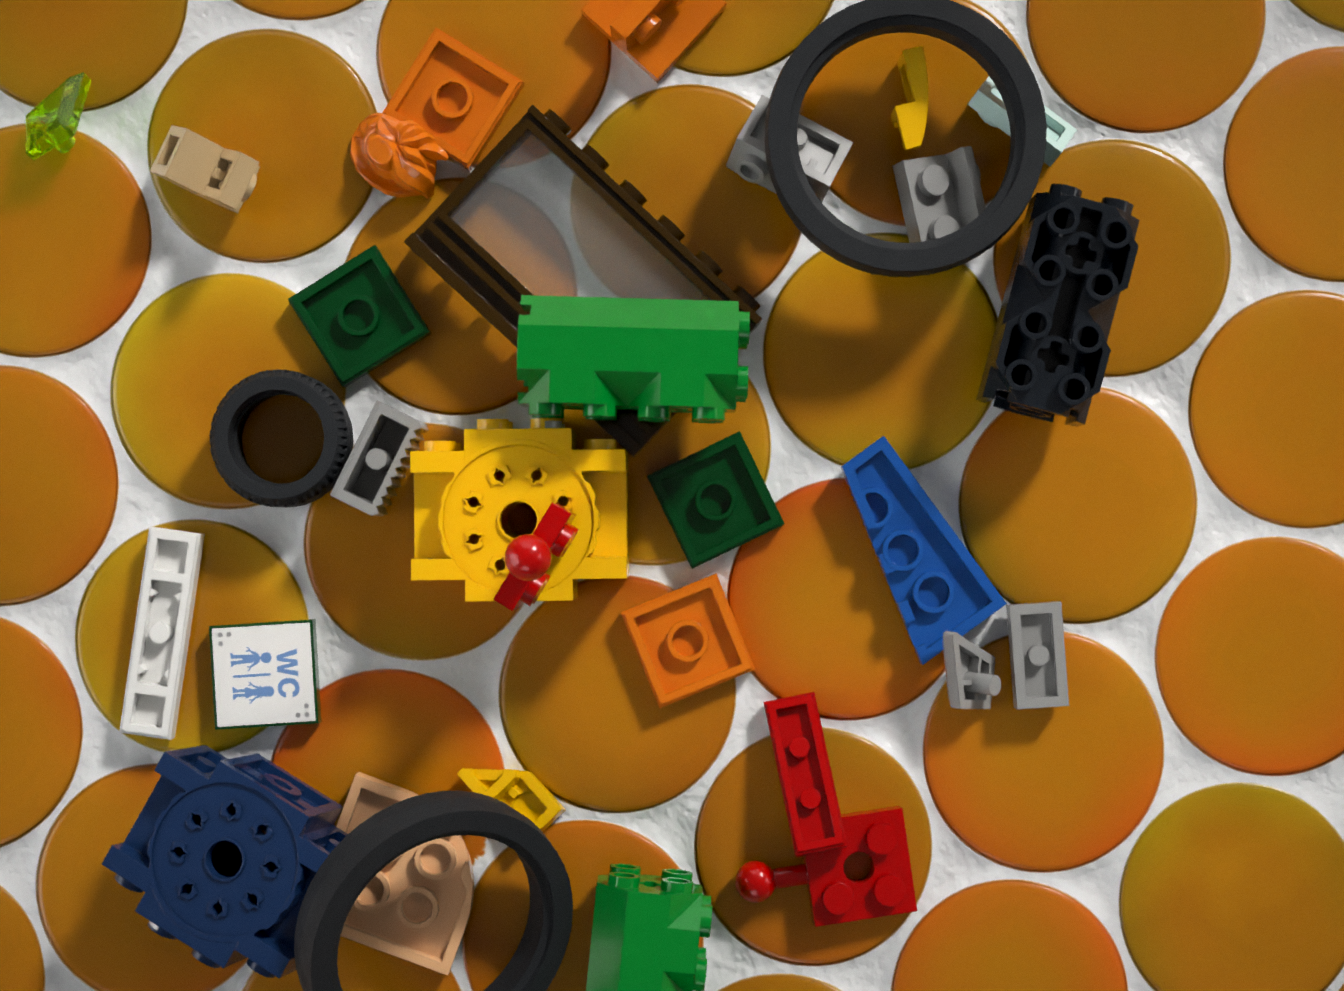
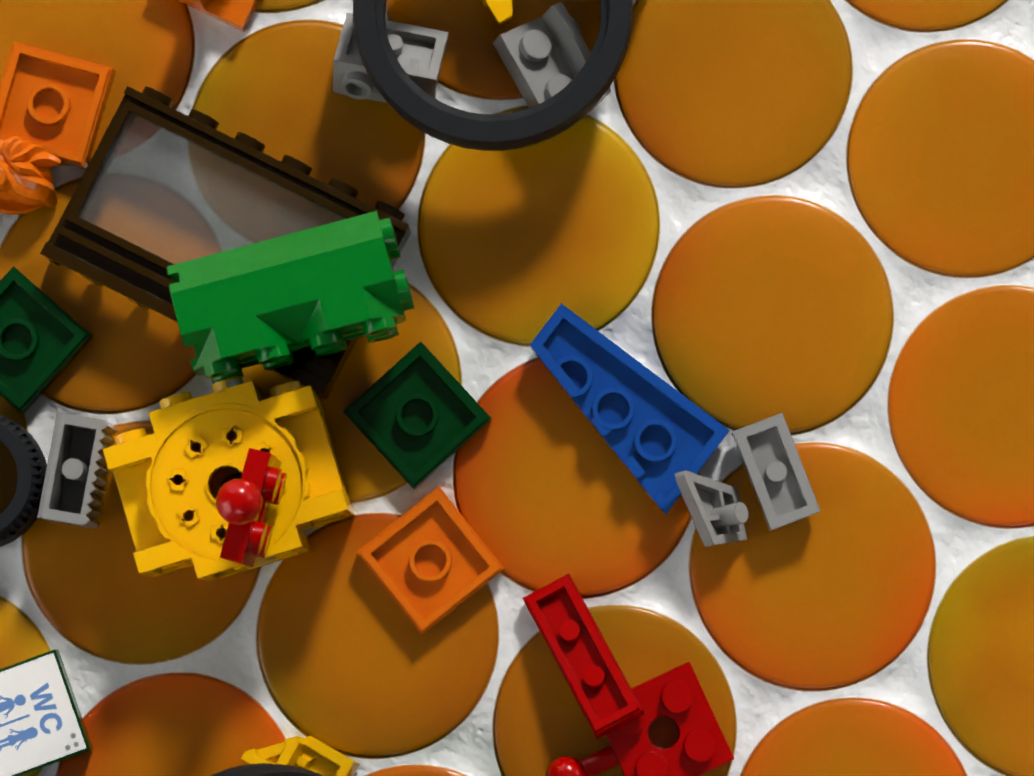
camera: 15 degrees left, 5 degrees down
black brick [976,183,1140,427] -> none

